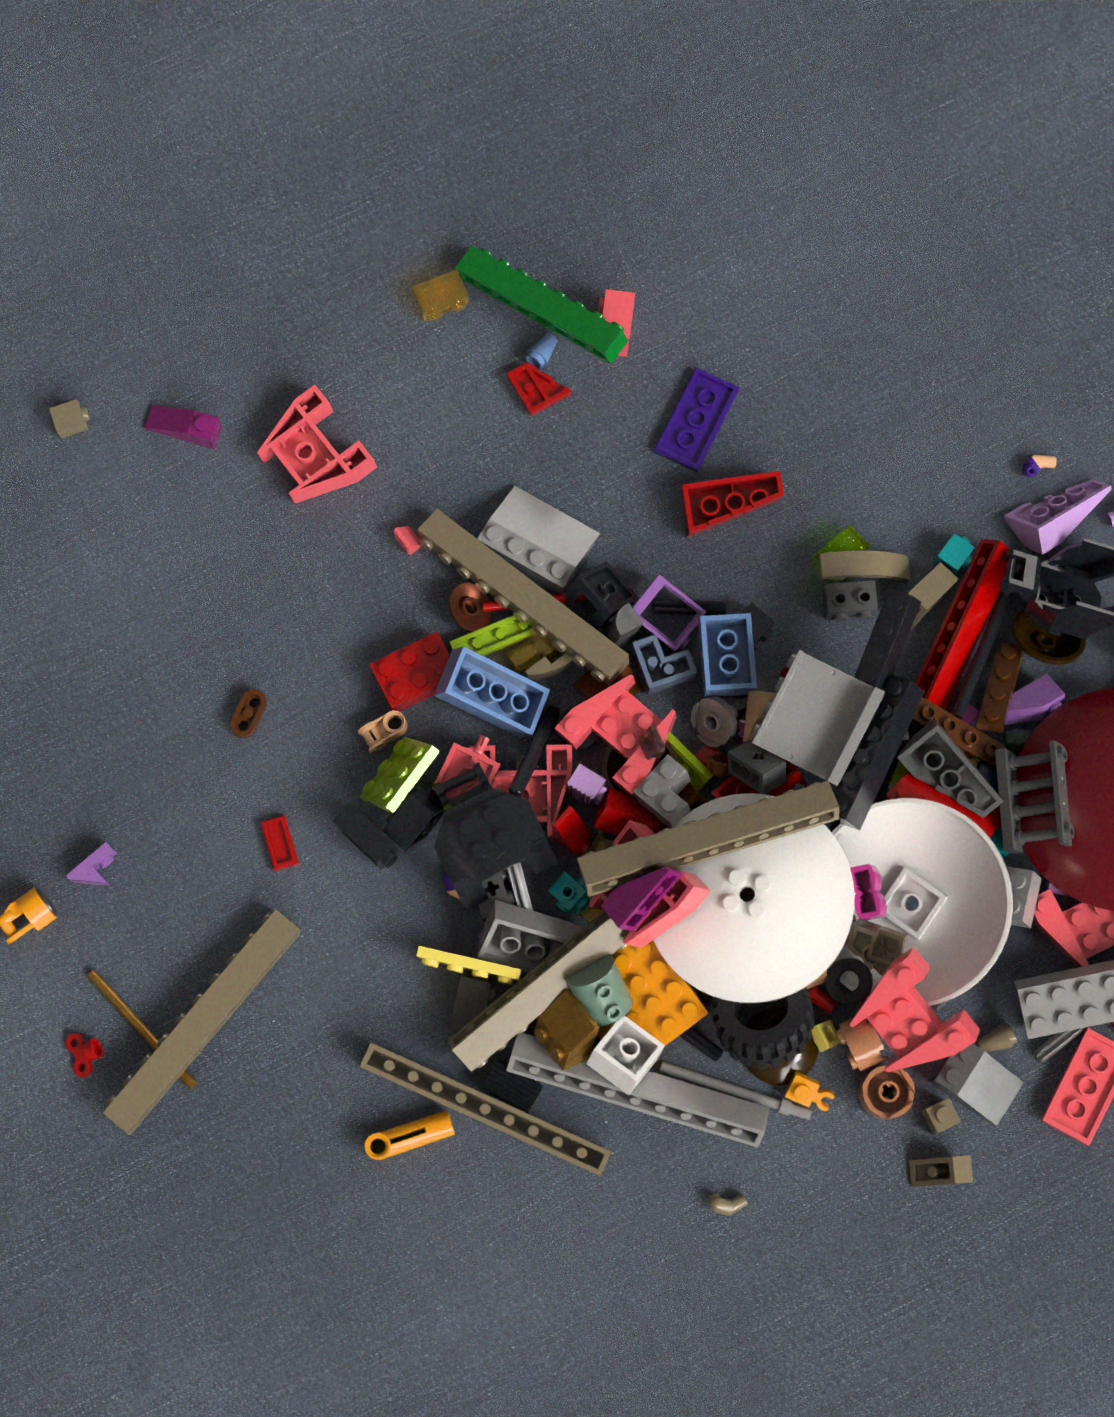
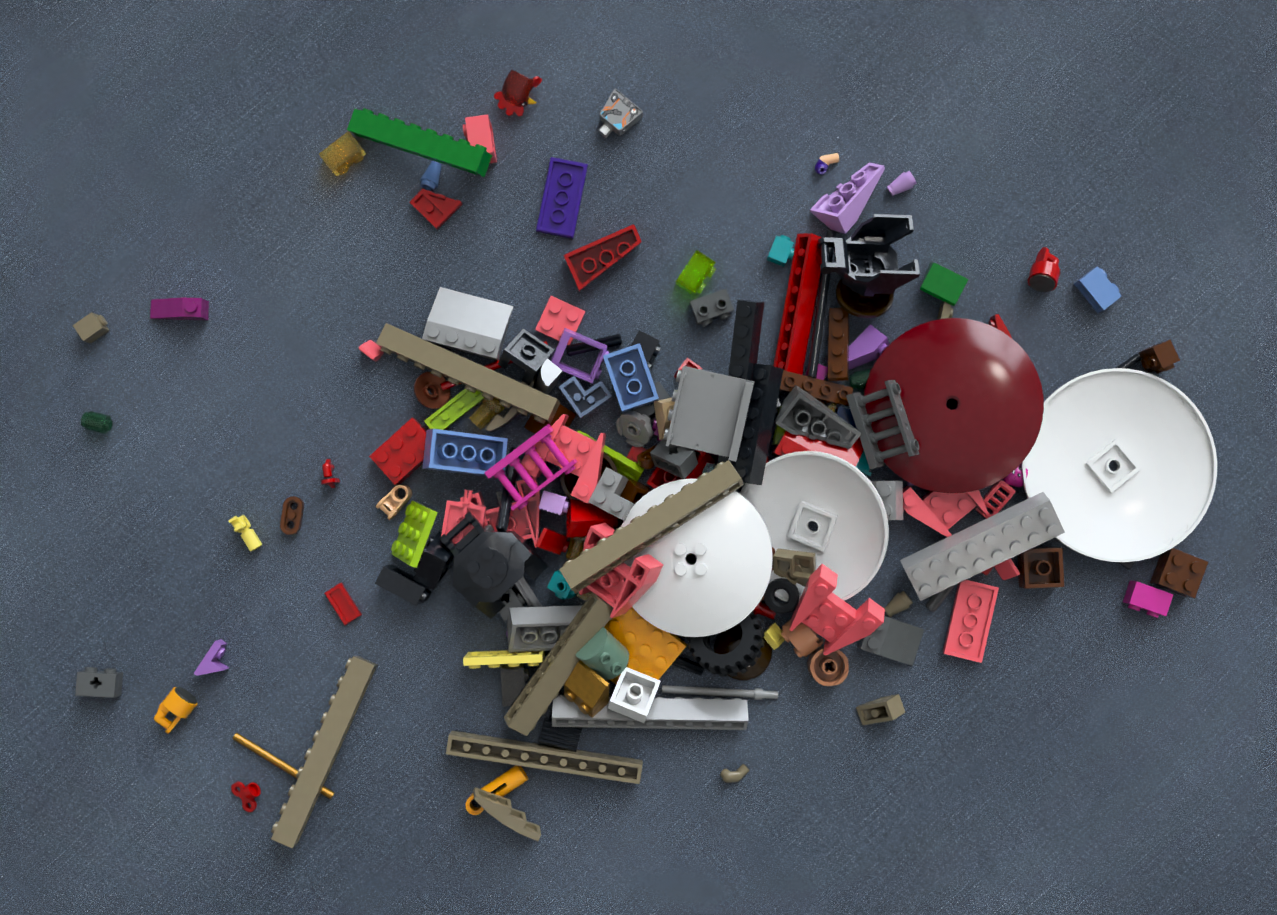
camera: 10 degrees left, 10 degrees up
coral wedge [257,385,377,504] -> none
magenta slope [601,867,683,931] -> none
clear smoke slope [638,725,665,760] -> none
light orange plate [785,1071,834,1111] -> none
dark tan slope [818,551,911,582] -> none
dark pink brick [850,864,887,921] -> none
dark tan slope [908,562,959,631] -> none
dark tan brick [921,1098,961,1135] -> none
none -> clear green brick [81,411,113,434]
none -> light yellow bar [228,515,262,552]
none -> red piece [321,459,340,488]
none -> dark tan slope [473,787,541,841]
none -> dark pink fence [484,424,577,510]
none -> clear red piece [494,70,542,117]
none -> coral plate [535,296,586,345]
none -> light grey torso [598,88,643,138]

